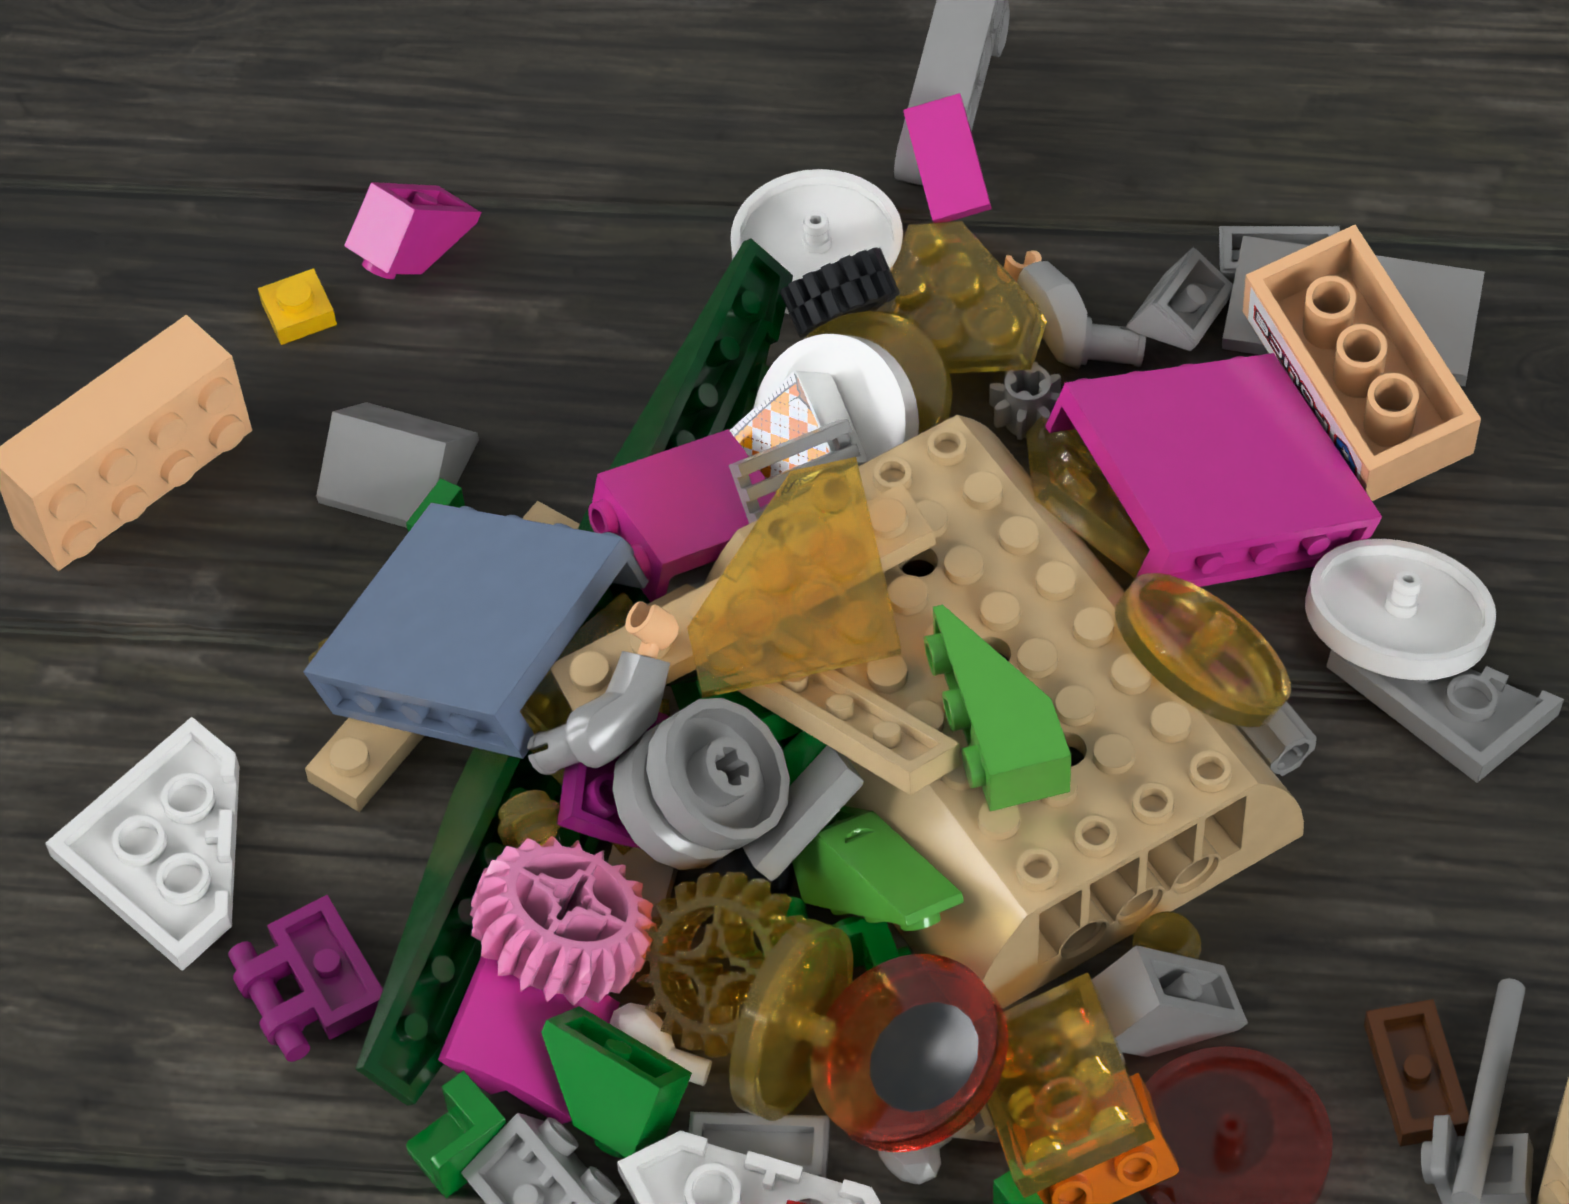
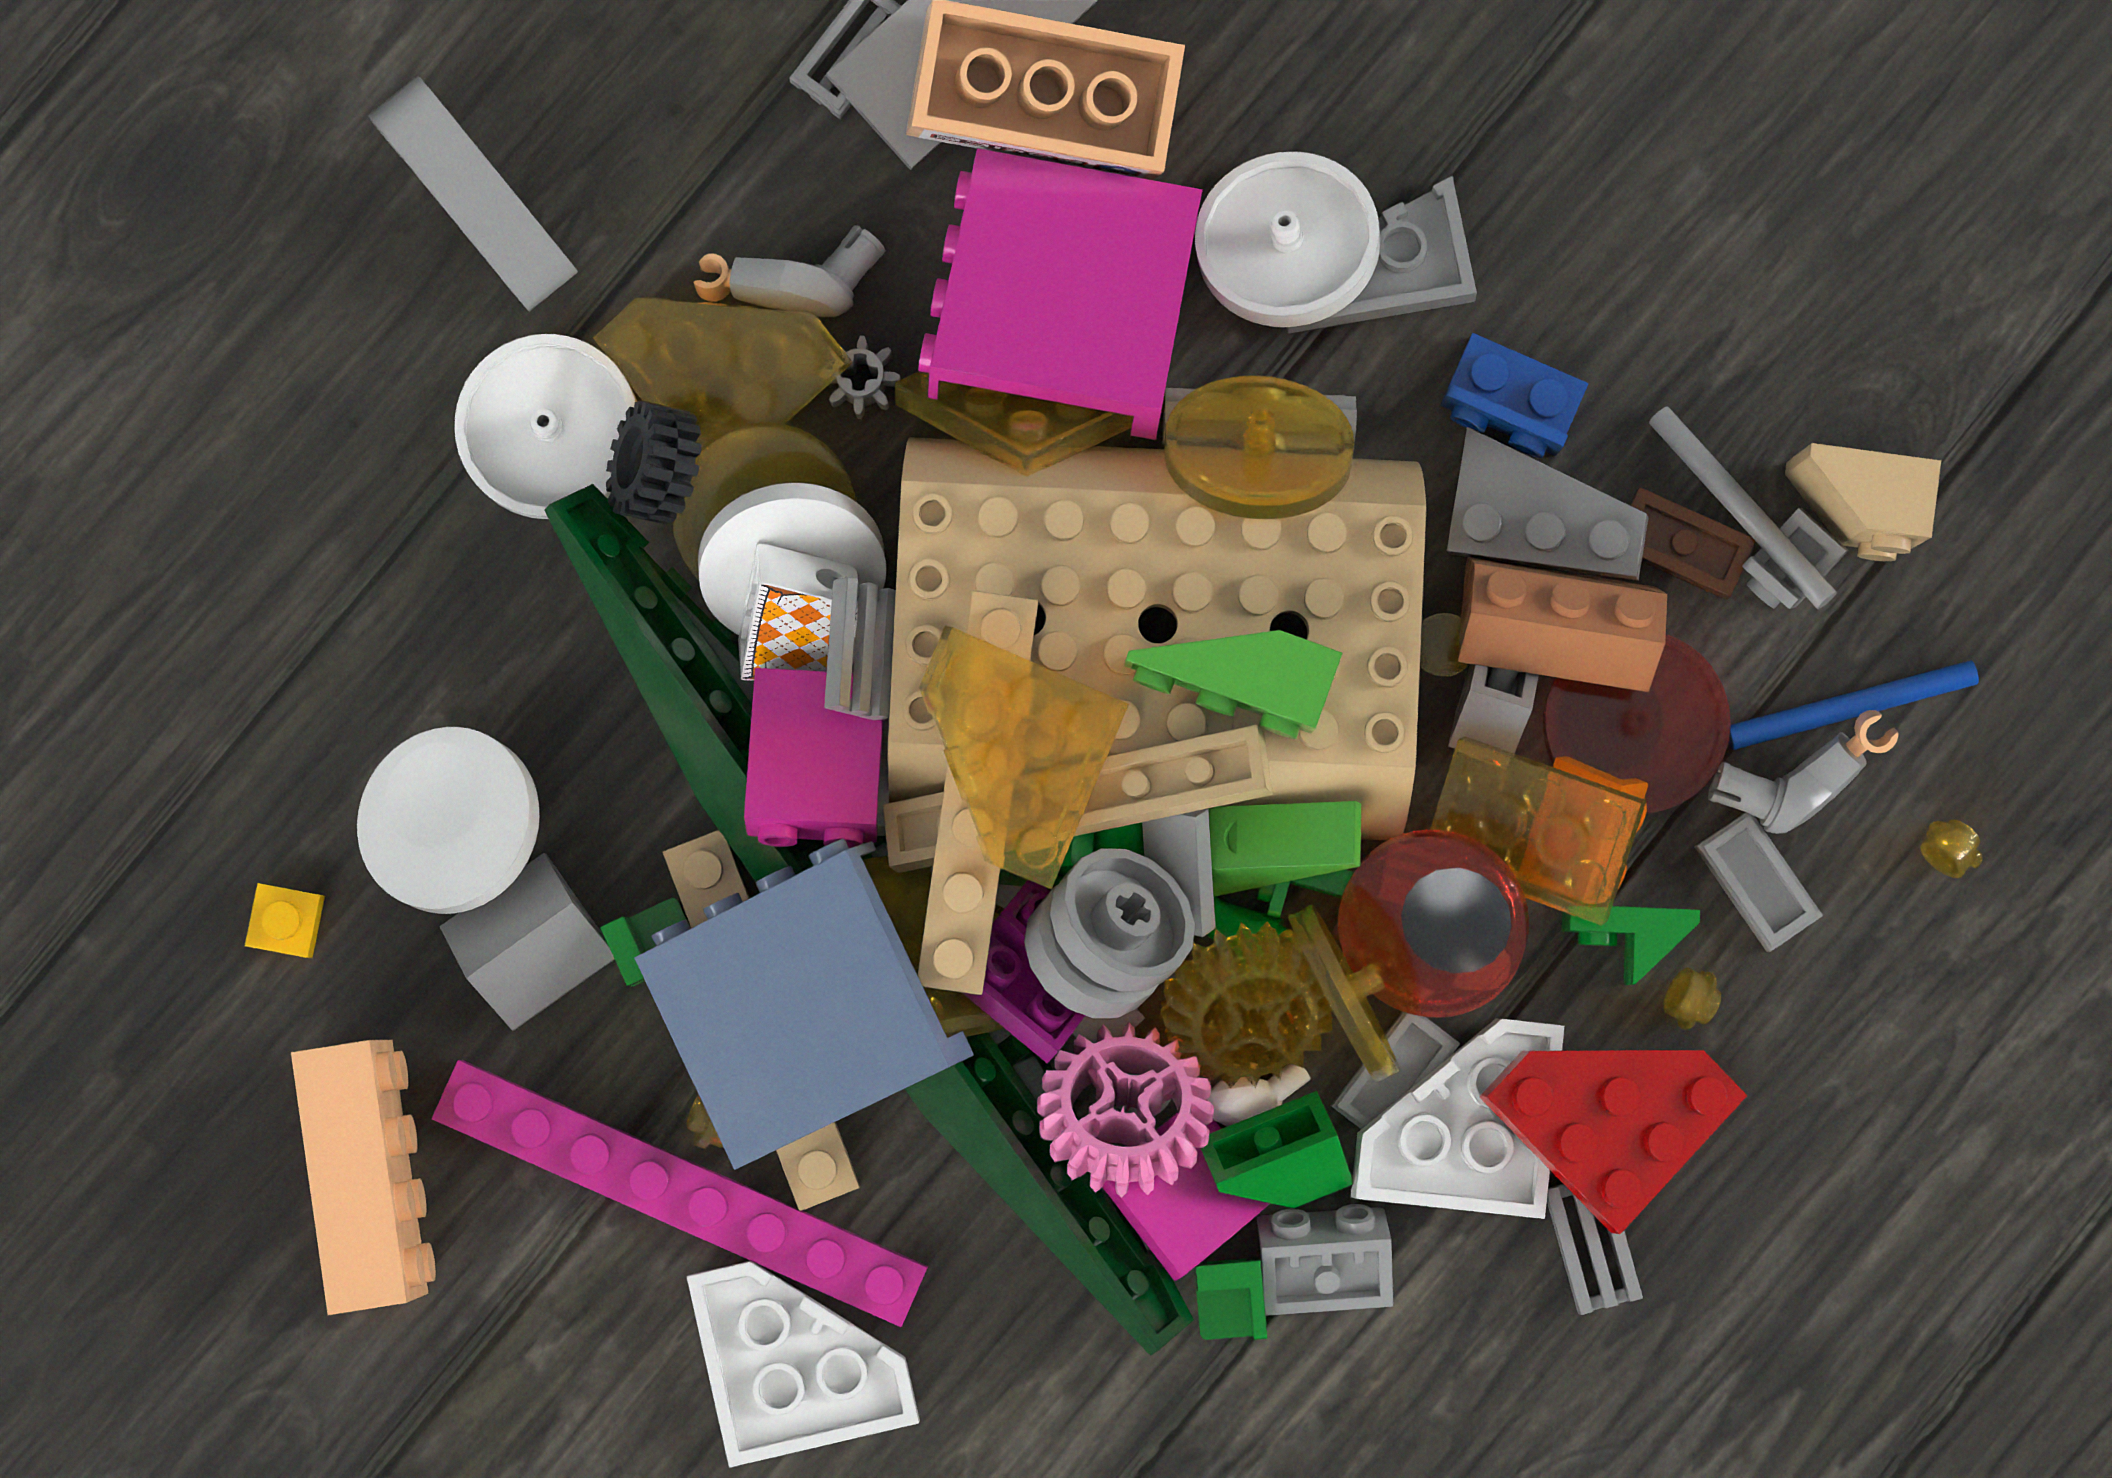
camera: 60 degrees left, 30 degrees up
magenta plate [228,895,383,1062] -> none
dark pink slope [344,182,482,279] -> none
clear yellow plate [498,790,561,848] -> none
light grey arm [527,601,679,775] -> none
dark pink tile [903,93,992,226] -> none
light grey slope [1126,247,1233,351] -> none
none -> white piece [357,727,540,914]
none -> dark pink plate [432,1060,928,1327]
none -> blue bracket [1440,333,1589,458]
none -> light grey wing [1447,427,1649,581]
none -> nougat slope [1457,557,1667,692]

